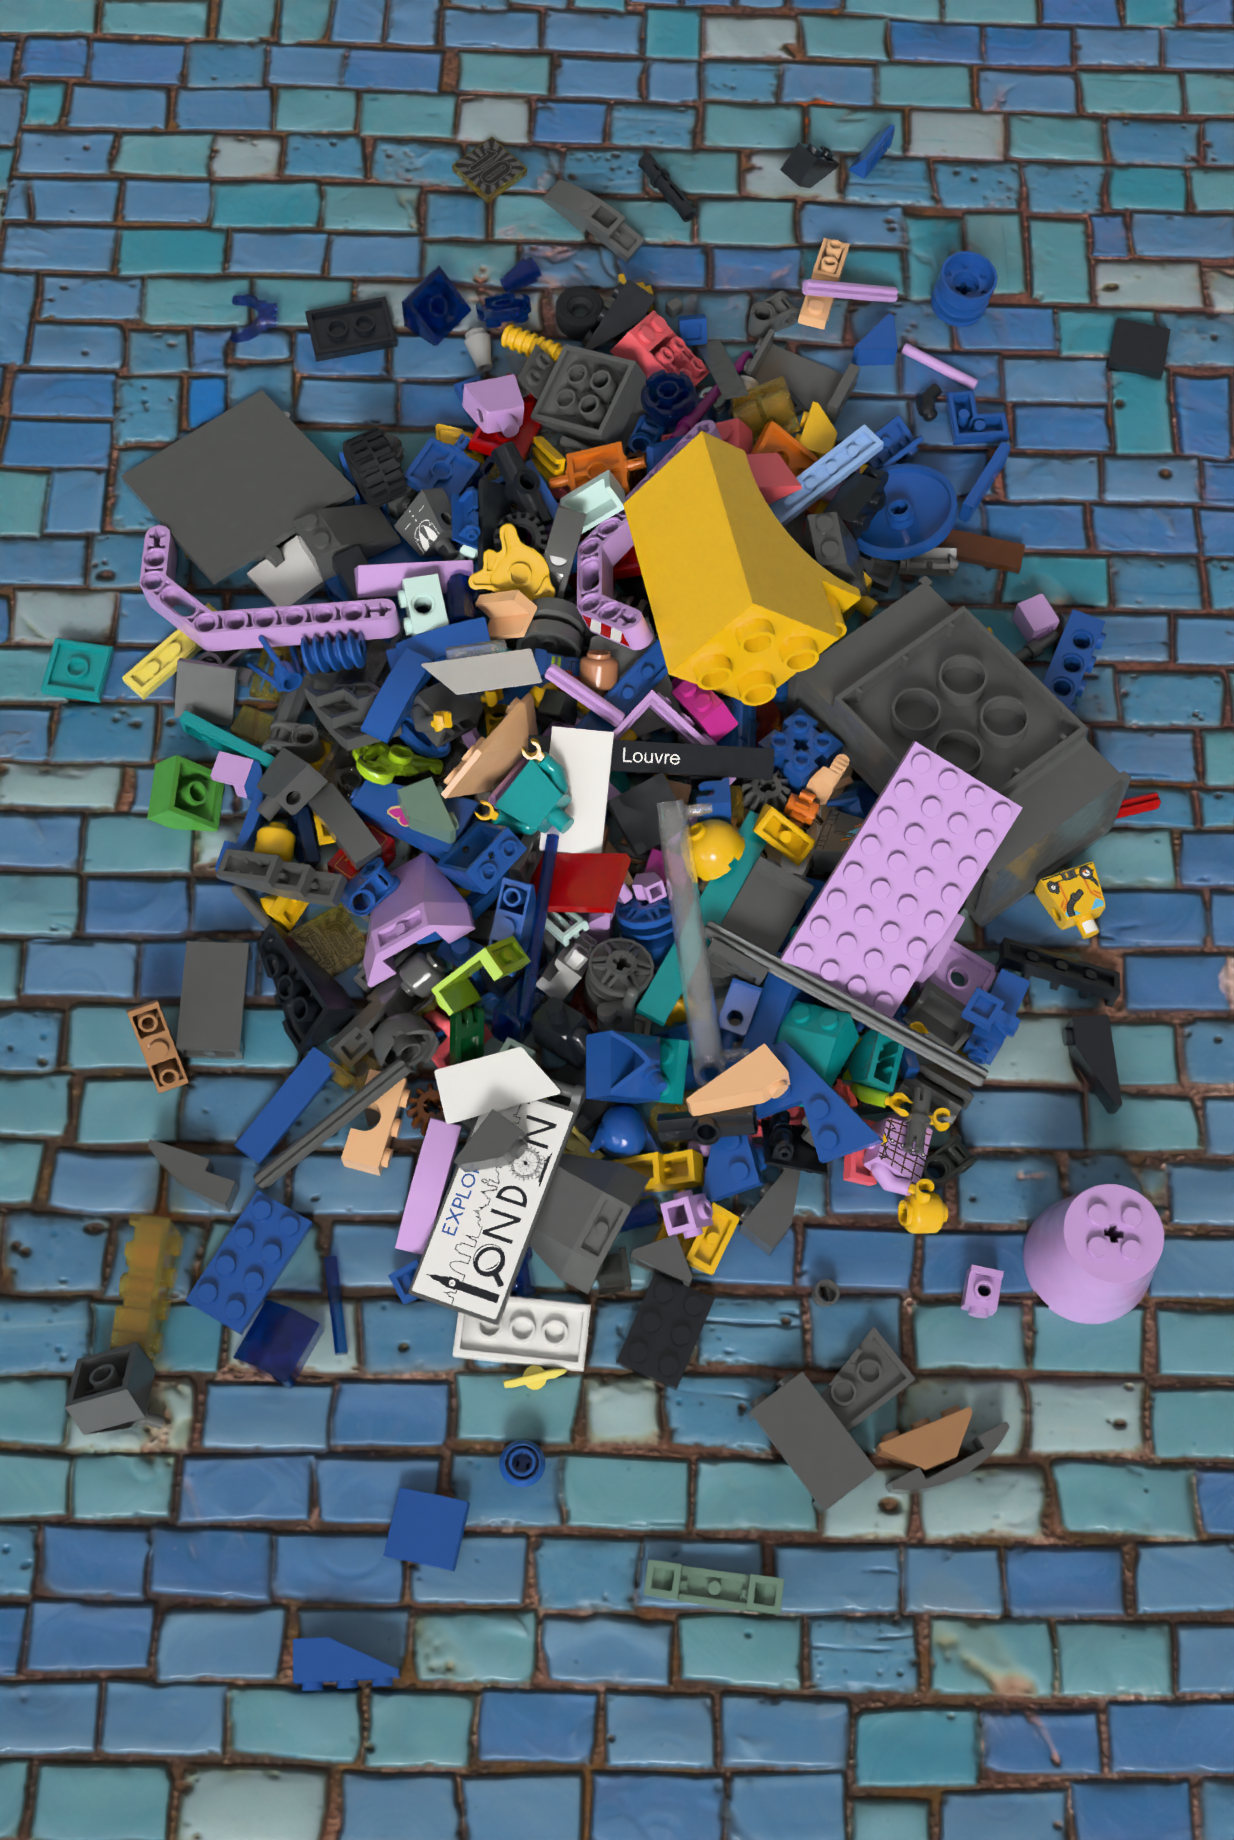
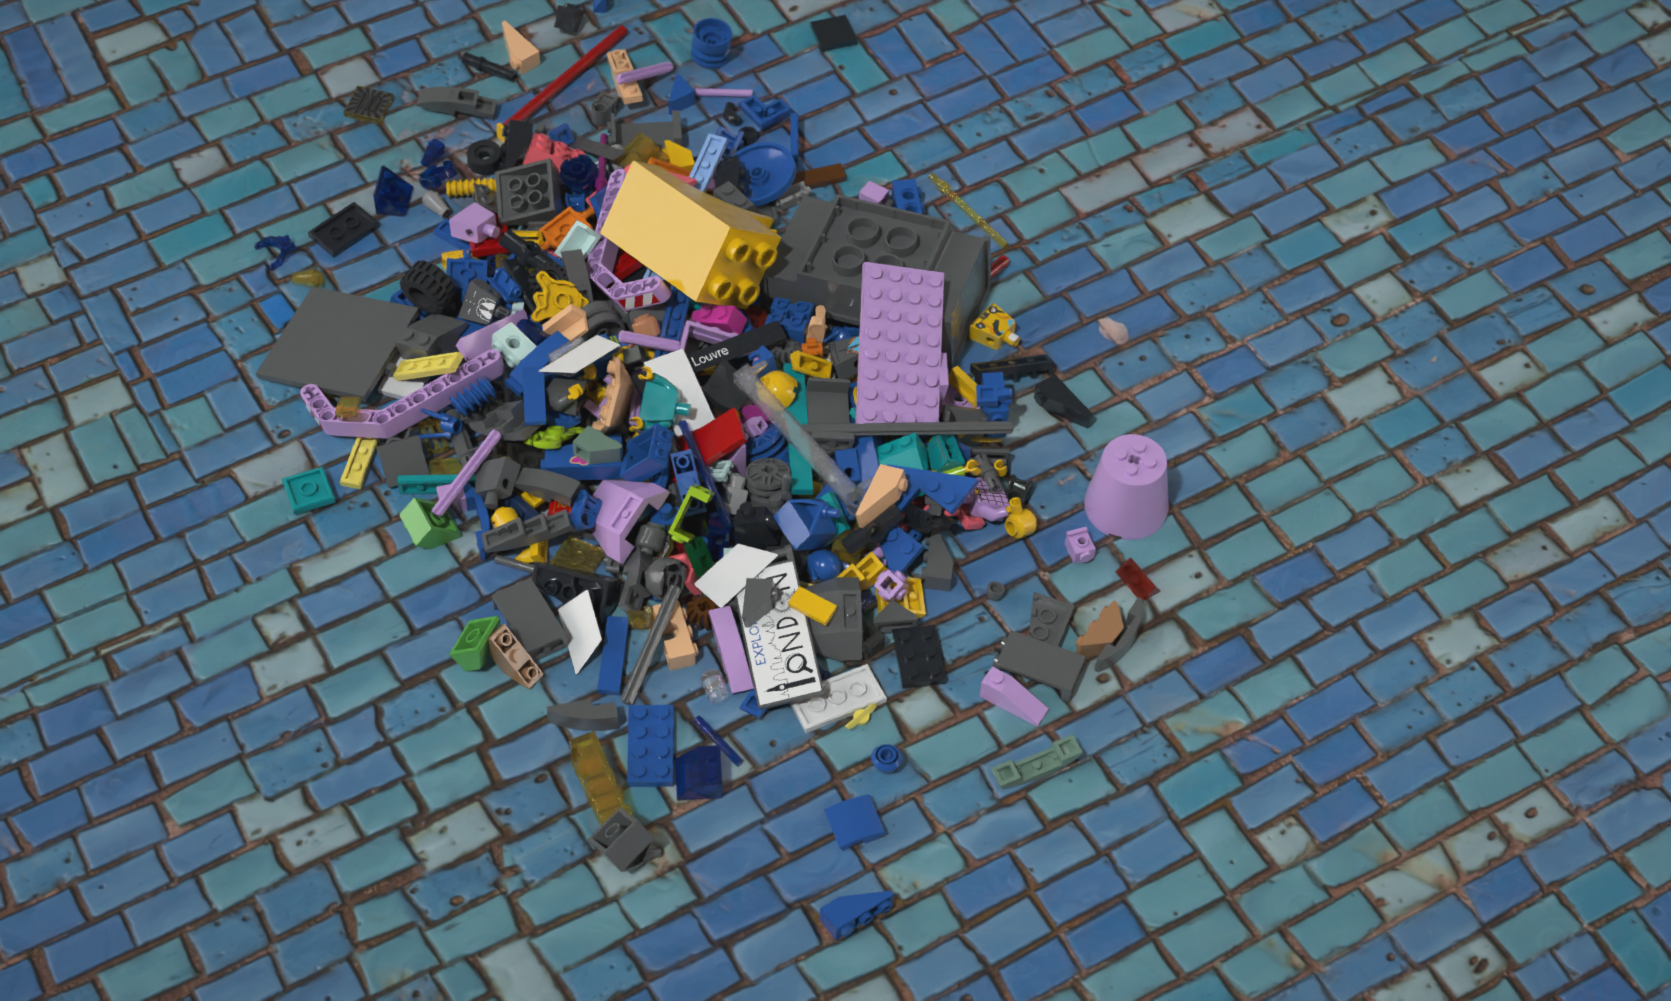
camera: 30 degrees left, 15 degrees down
none -> clear yellow cone [292,268,324,287]
none -> clear yellow tile [335,397,362,417]
none -> light yellow tile [393,352,464,381]
none -> lavender axle [432,429,502,517]
none -> bright green slope [449,616,500,671]
none -> light nougat slope [502,21,540,75]
none -> red axle [502,25,628,125]
none -> white sticker [558,590,602,674]
none -> clear brick [700,669,728,704]
none -> black tile [738,126,757,145]
none -> yellow tile [788,586,837,626]
none -> clear yellow bar [928,173,1009,250]
none -> yellow tile [948,365,978,408]
none -> lavender slope [980,666,1049,727]
none -> clear red slope [1115,557,1161,602]

